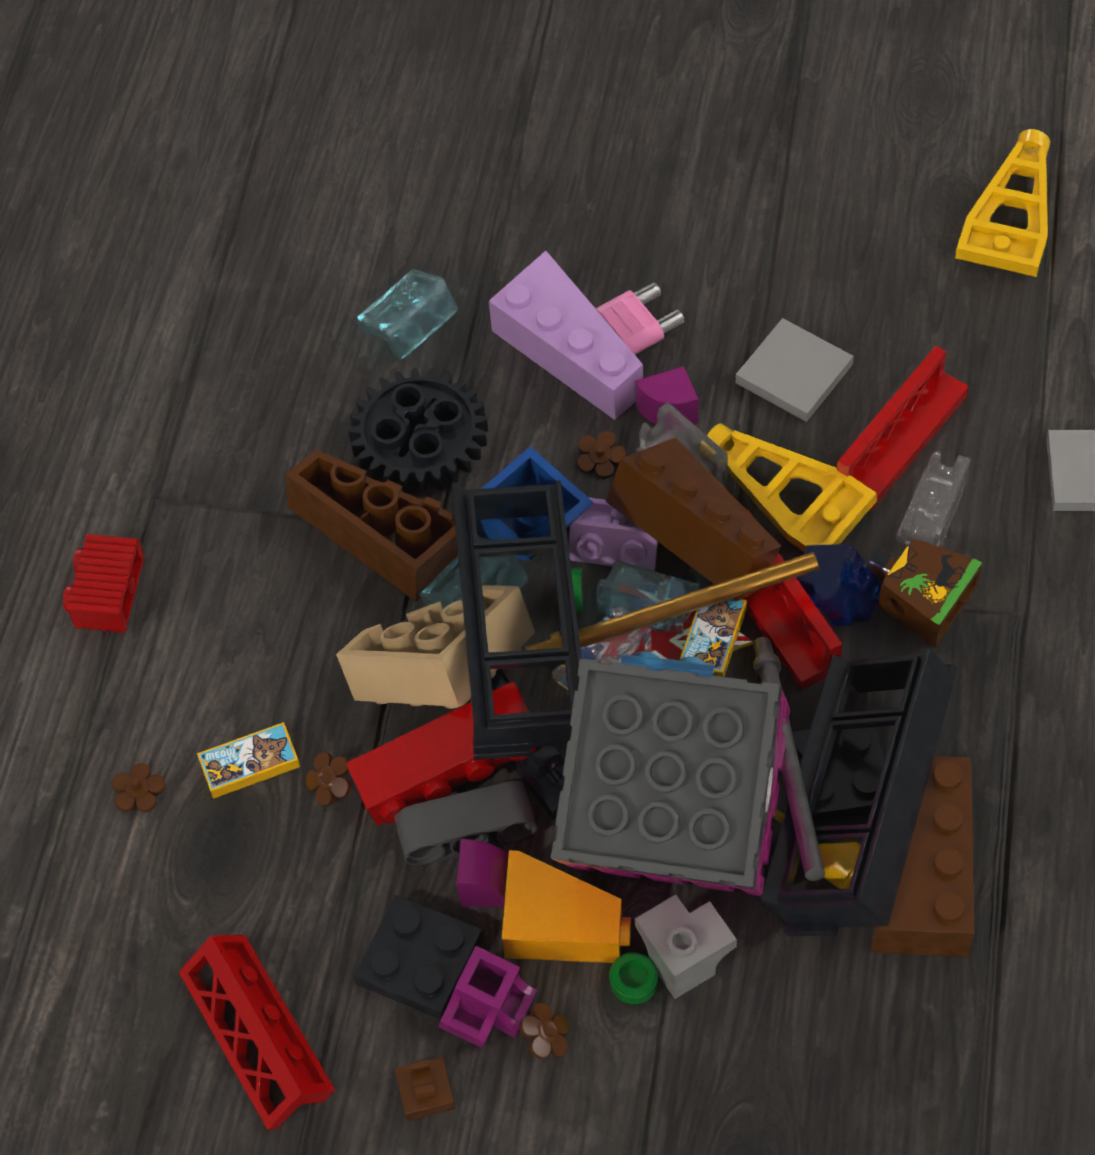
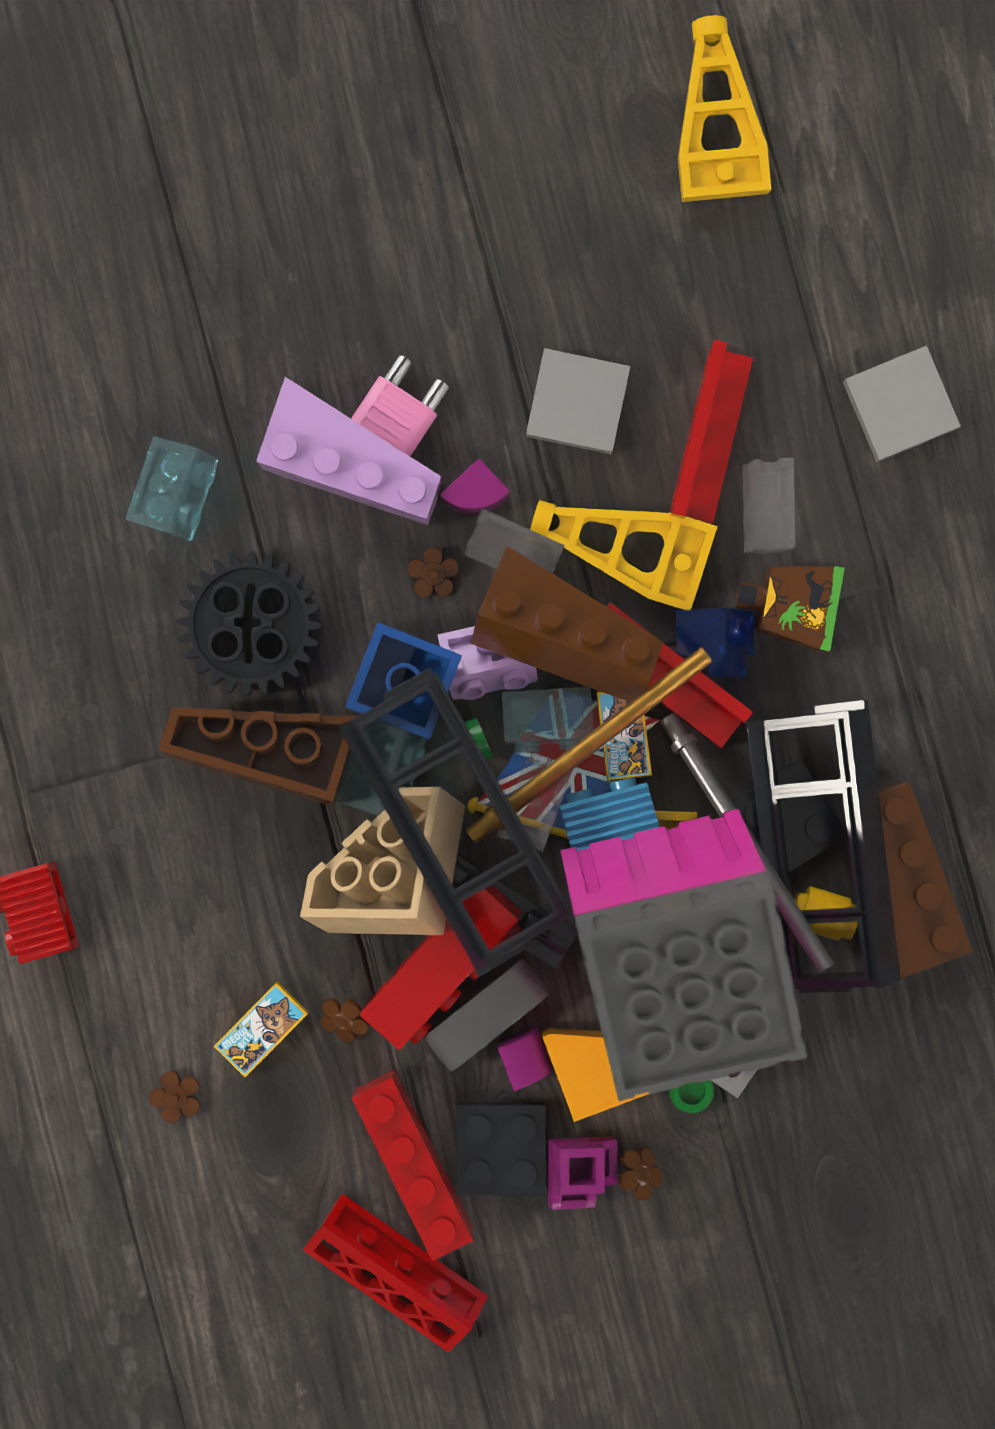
camera: 30 degrees left, 30 degrees up
reddish brown tile [395,1056,455,1121] -> none
none -> red brick [352,1069,474,1261]

